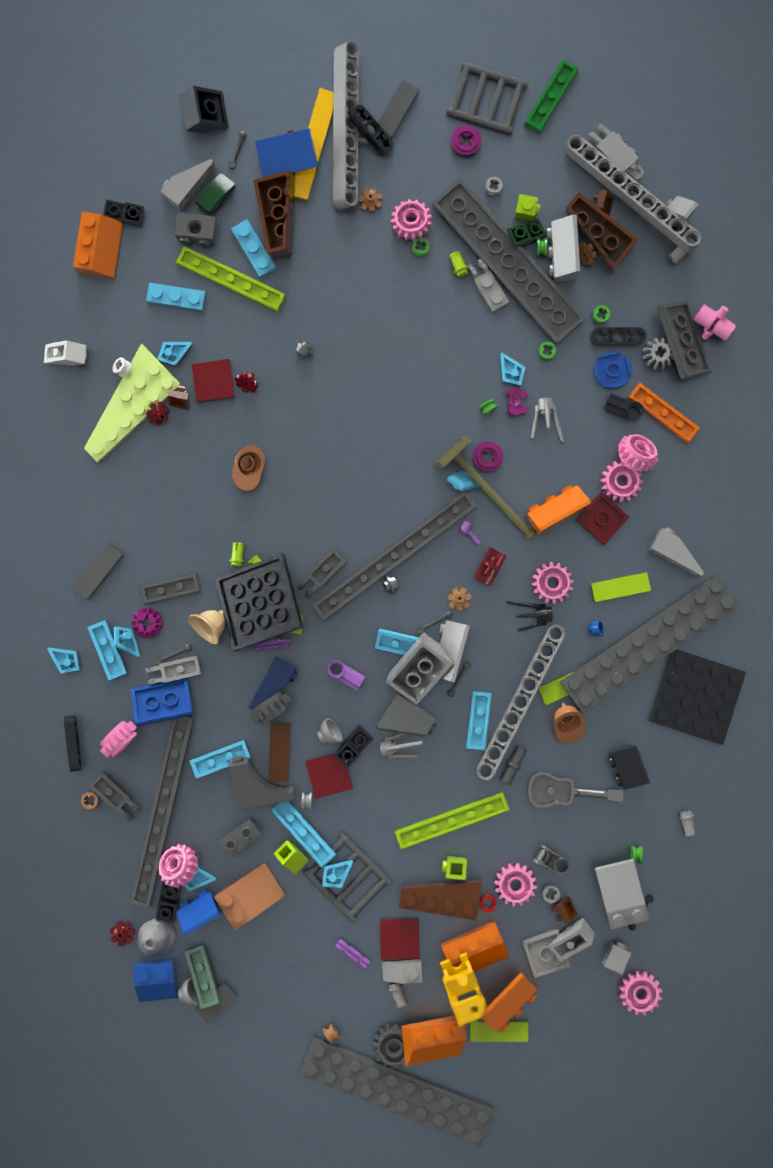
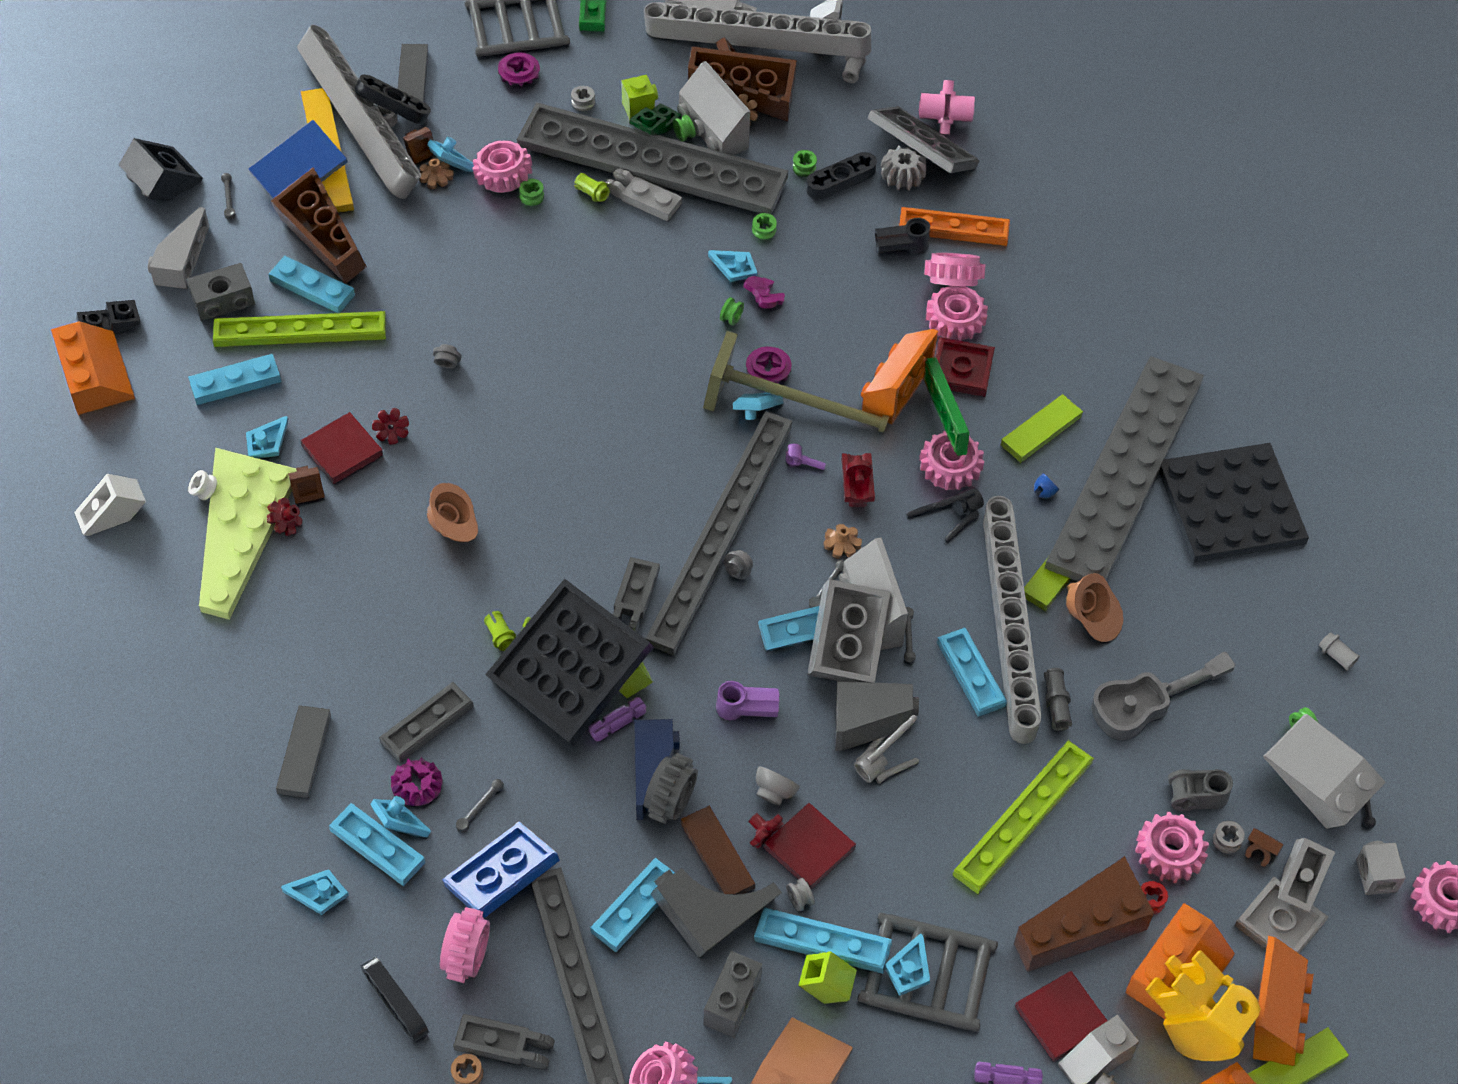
camera: 30 degrees left, 30 degrees down
light grey hinge [146,656,202,685] -> none
tan hat [189,610,226,645] -> none
dark green slope [195,173,235,214] -> none
black slope [334,725,373,768] -> none
lime brick [442,856,467,880] -> none
light grey plant [531,398,564,443] -> none
blue tile [594,351,632,389] -> none
black slope [608,744,650,790] -> none
light grey slope [648,527,704,577] -> none
none -> reddish brown tile [403,127,434,164]
none -> medium azure piece [427,137,474,172]
none -> dark red plant [748,813,784,849]
none -> green tile [924,357,969,456]

